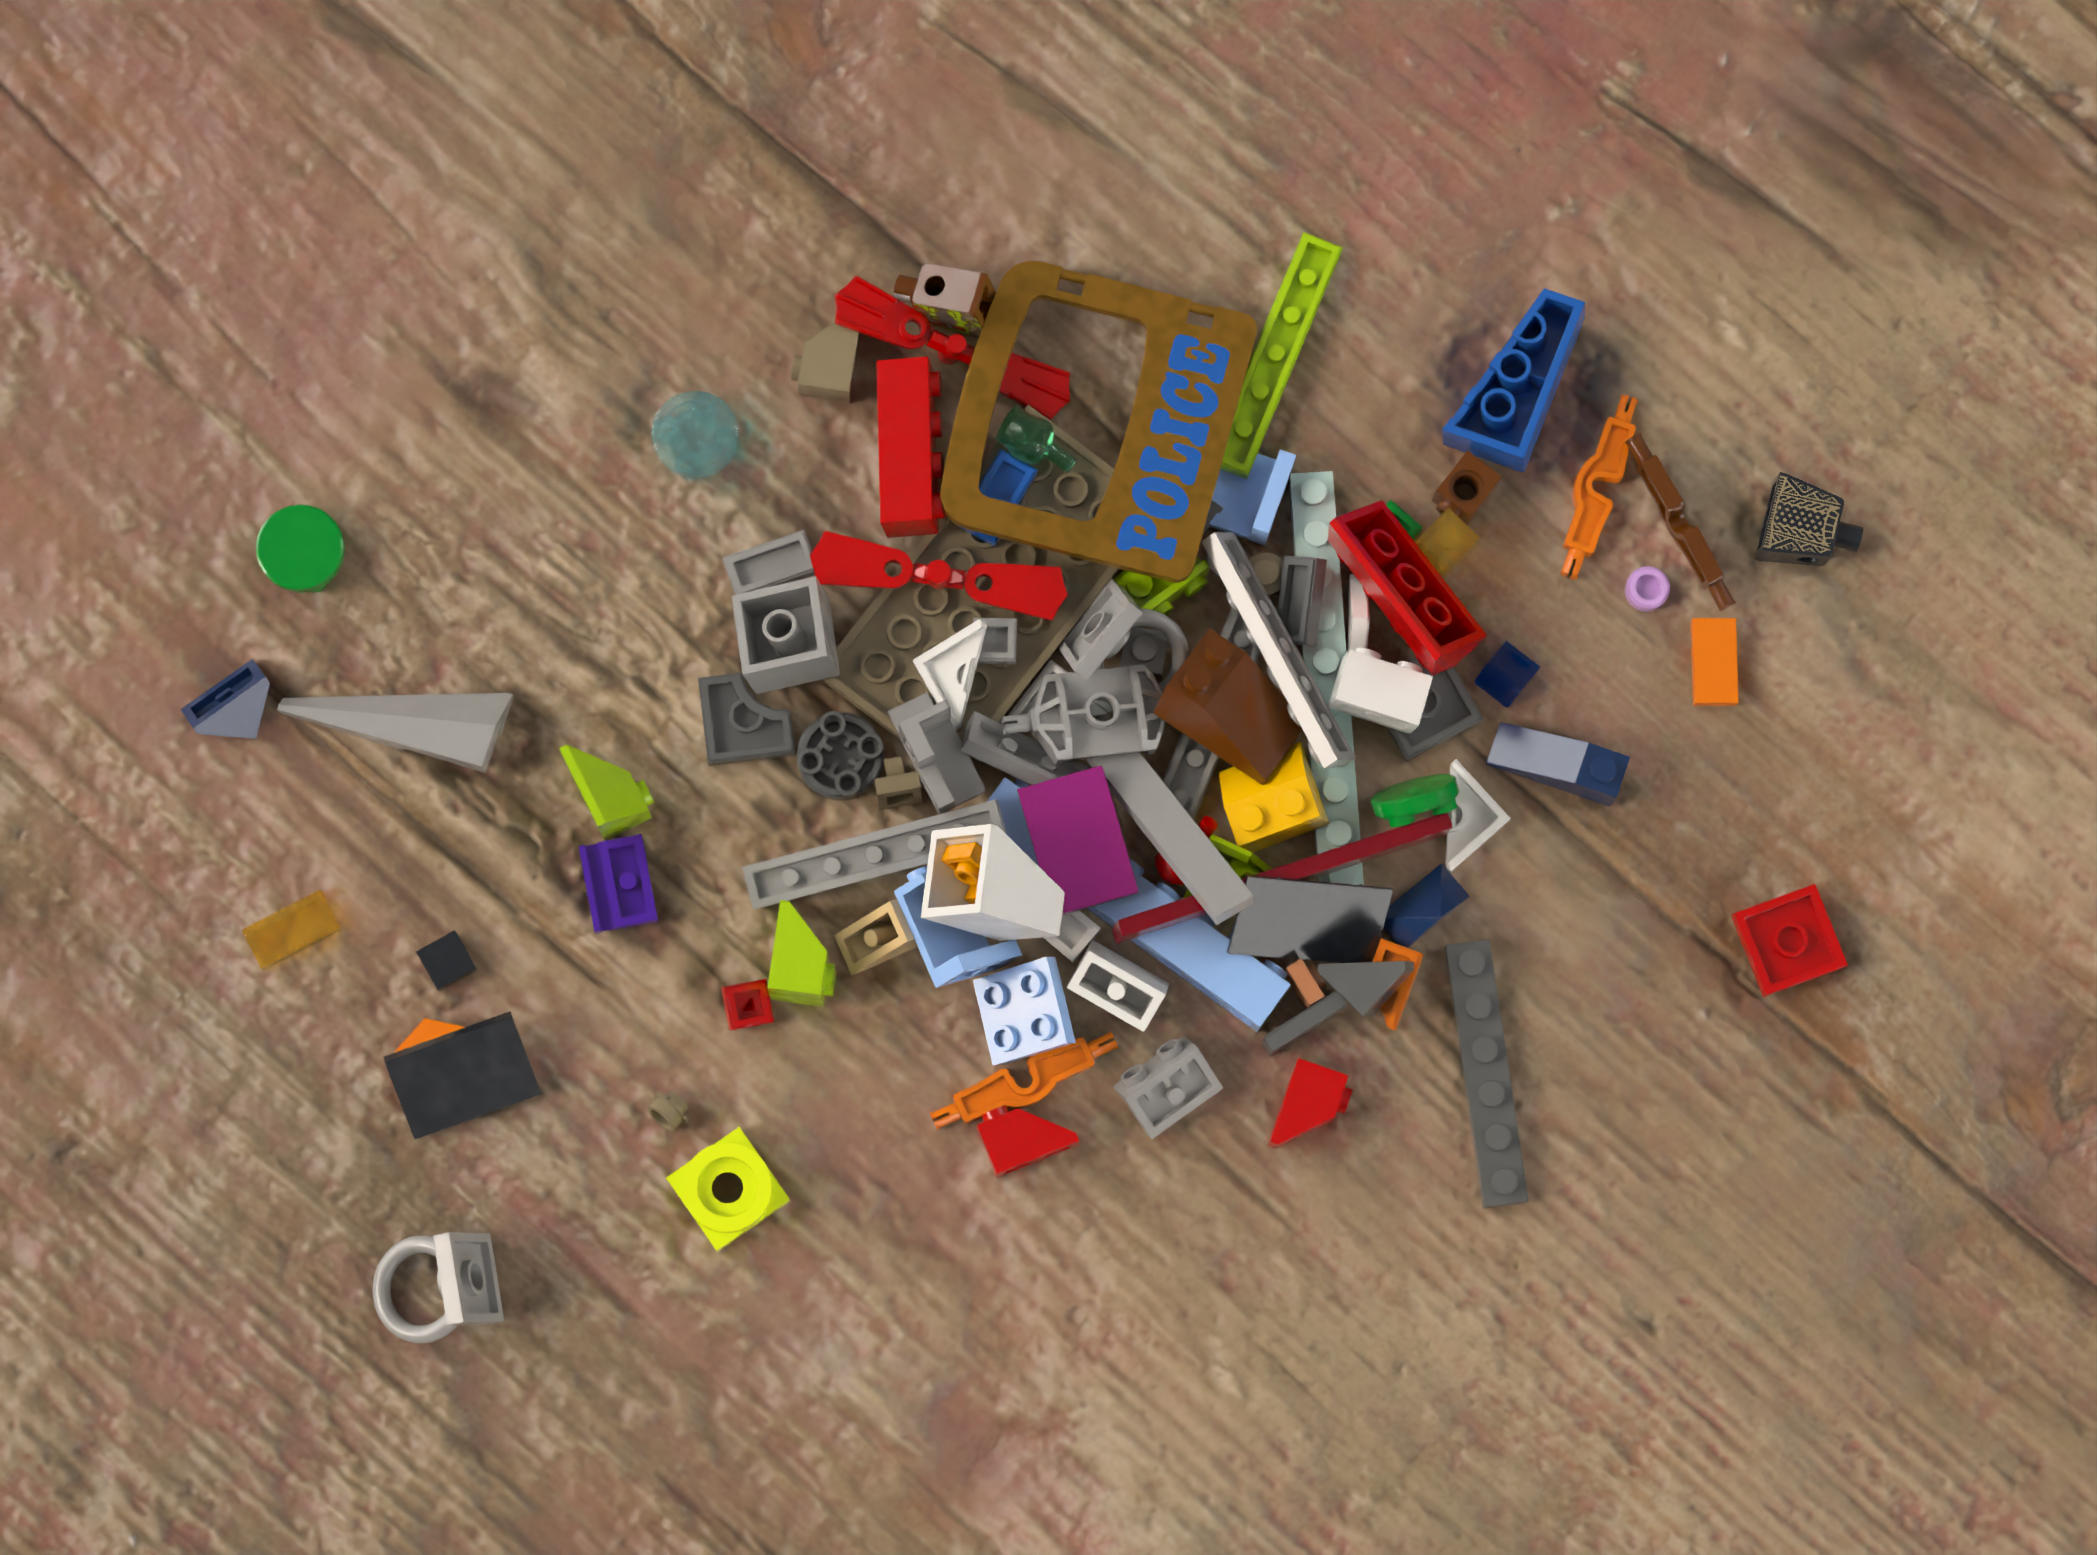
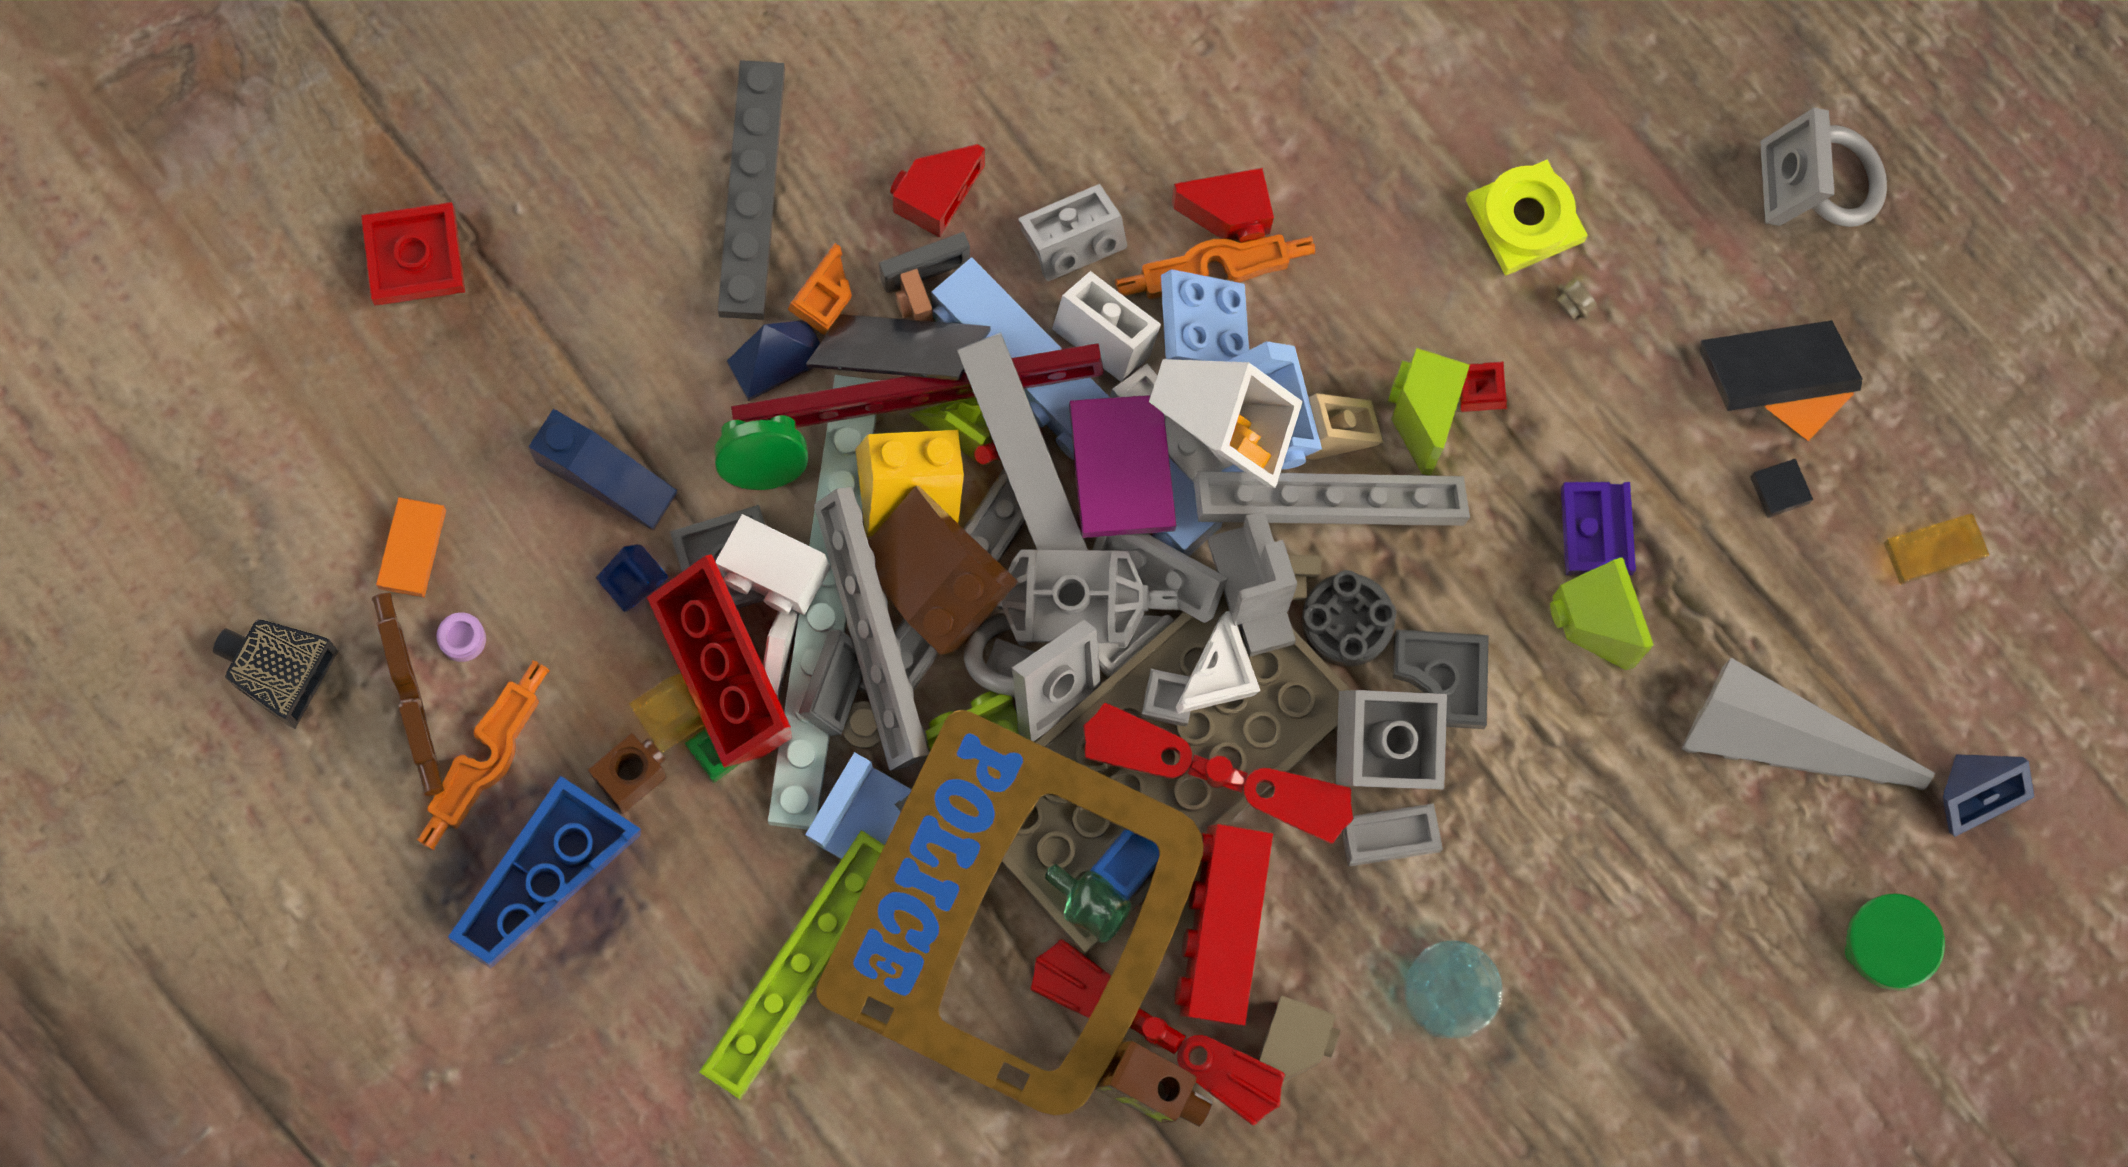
camera: 170 degrees left, 5 degrees down
dark grey slope [1318,961,1414,1016] -> none
white tile [1445,759,1511,873] -> none

